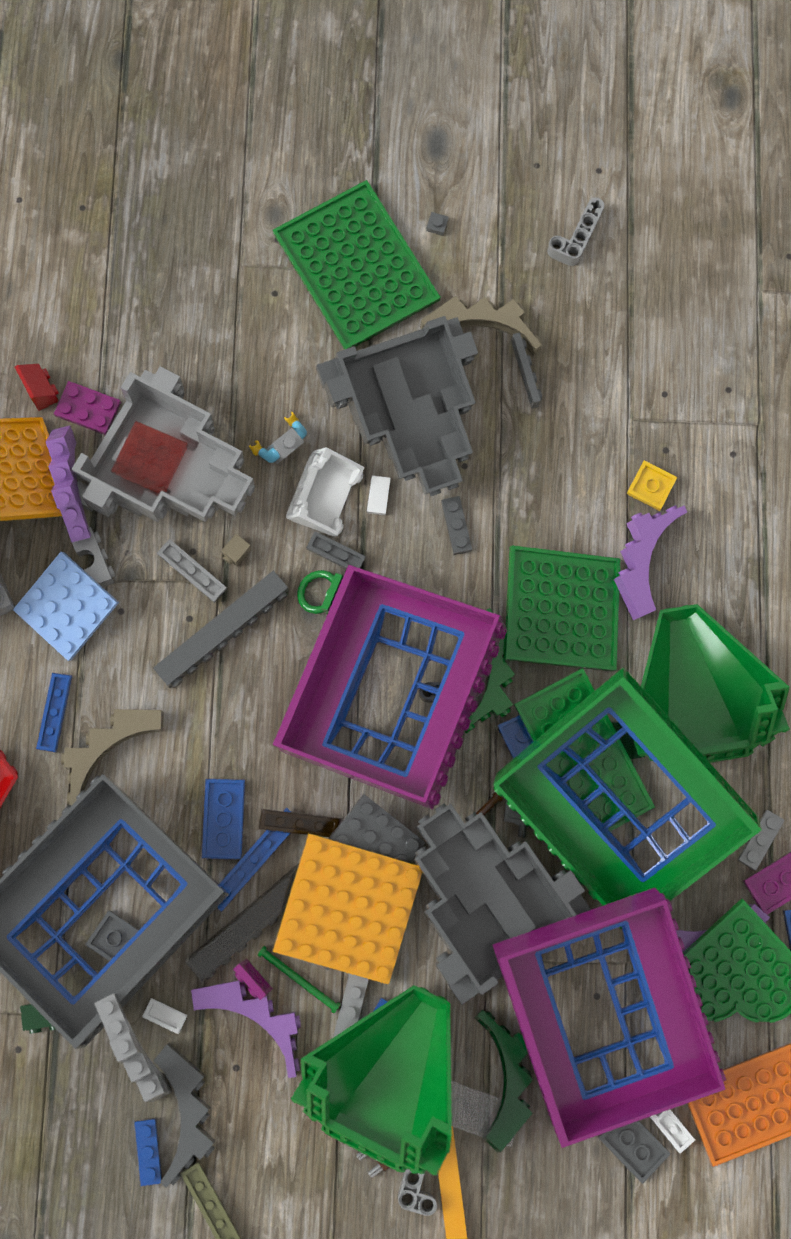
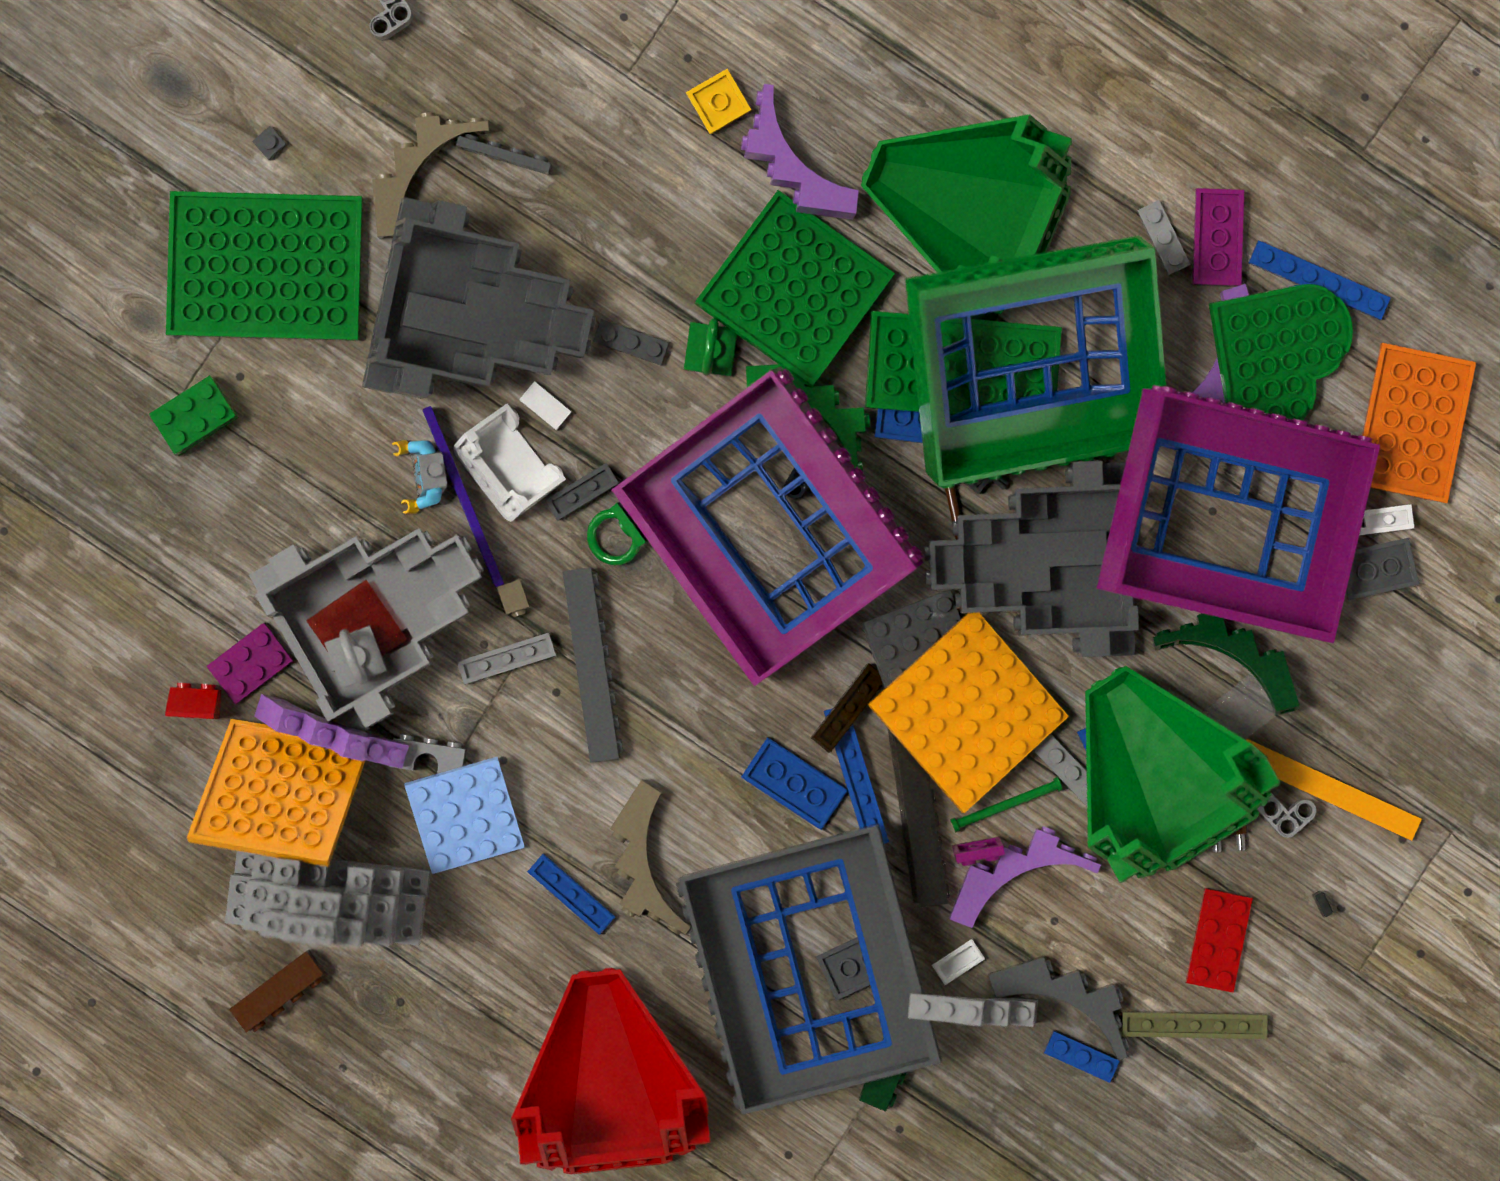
camera: 50 degrees left, 10 degrees up
none -> green brick [149,375,239,456]
none -> light grey tile [325,626,387,688]
none -> dark purple tile [422,406,504,587]
none -> green tile [684,318,737,377]
none -> red plate [1185,888,1253,993]

